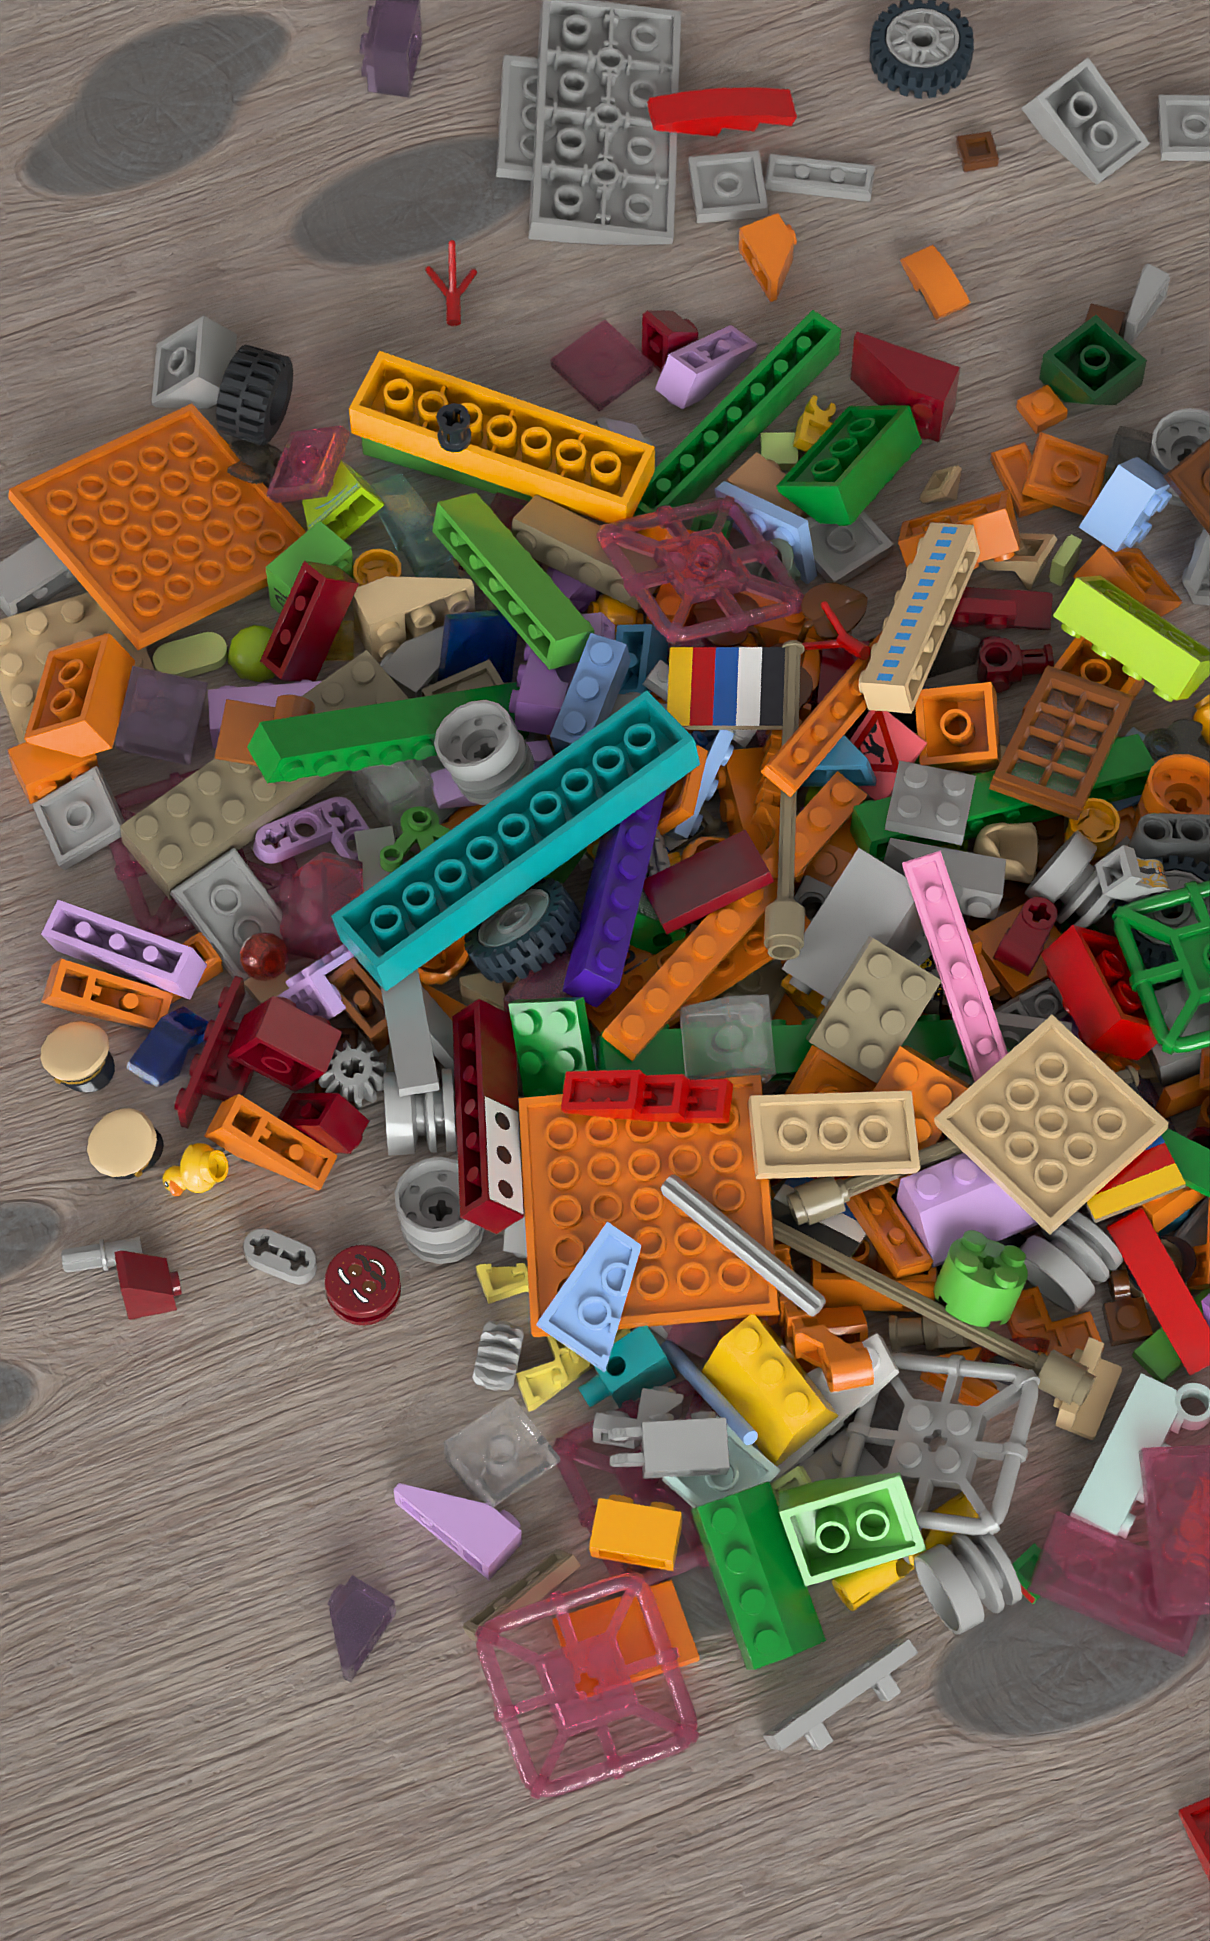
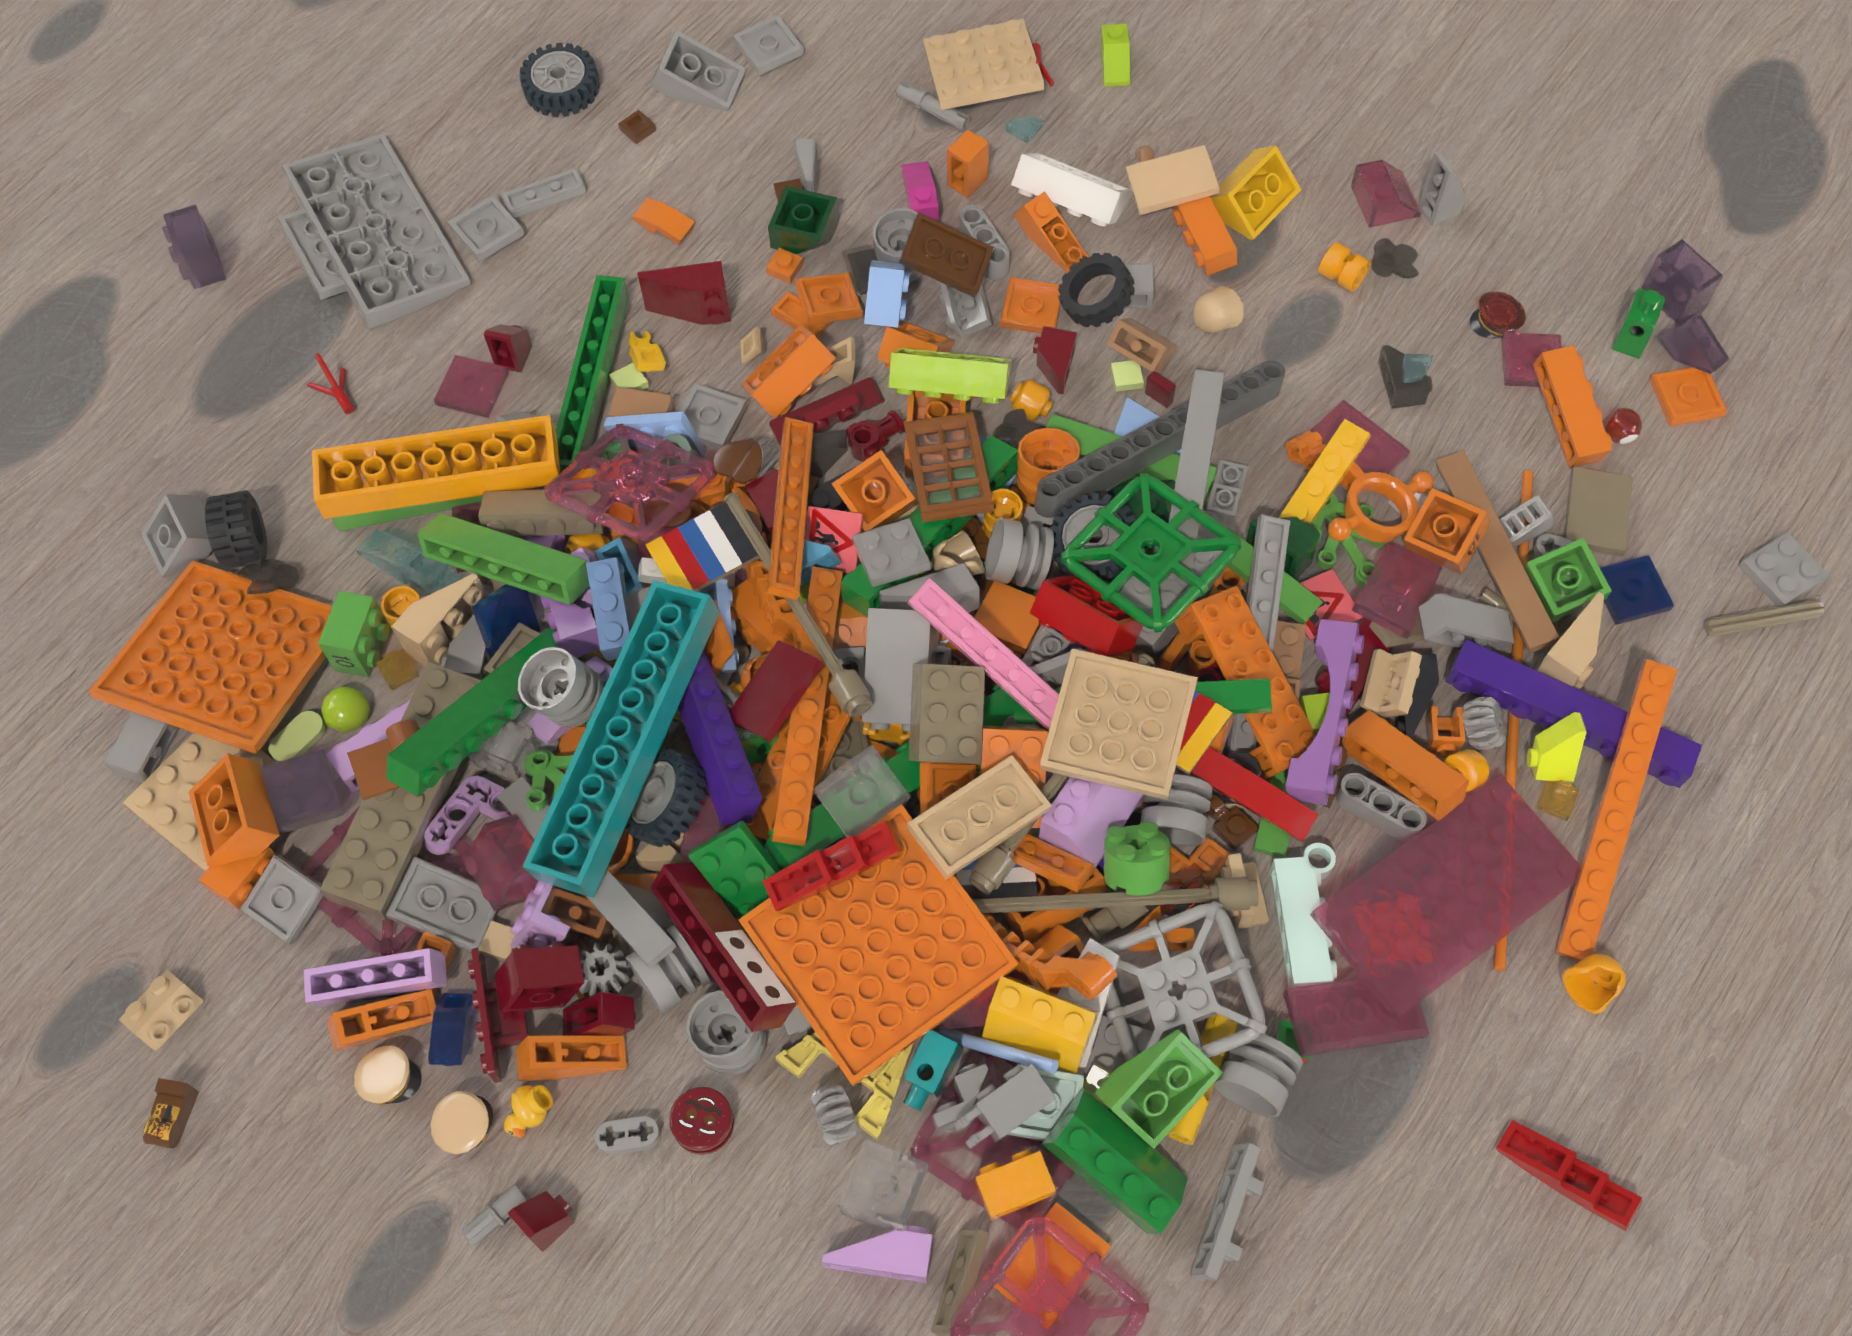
camera: 30 degrees left, 0 degrees up
clear red piece [240,932,289,981] -> none
dark red brick [260,561,359,682] -> none
clear pink plate [266,425,351,503] -> none
lime torso [301,458,385,541] -> none
black bush [436,403,471,453] -> none
light blue wing [536,1222,641,1373] -> none
red slope [647,87,797,137] -> none
lavender slope [655,325,758,409] -> none
light grey axle [660,1175,826,1316] -> none
orange slope [739,213,797,302] -> none
green slope [776,405,922,526] -> none
red plant [802,601,871,660] -> none
tan brick [859,522,980,714] -> none
dark red piece [993,897,1057,977] -> none
yellowish green tile [1049,534,1082,587] -> none
light grey leg [1095,845,1170,902] -> none

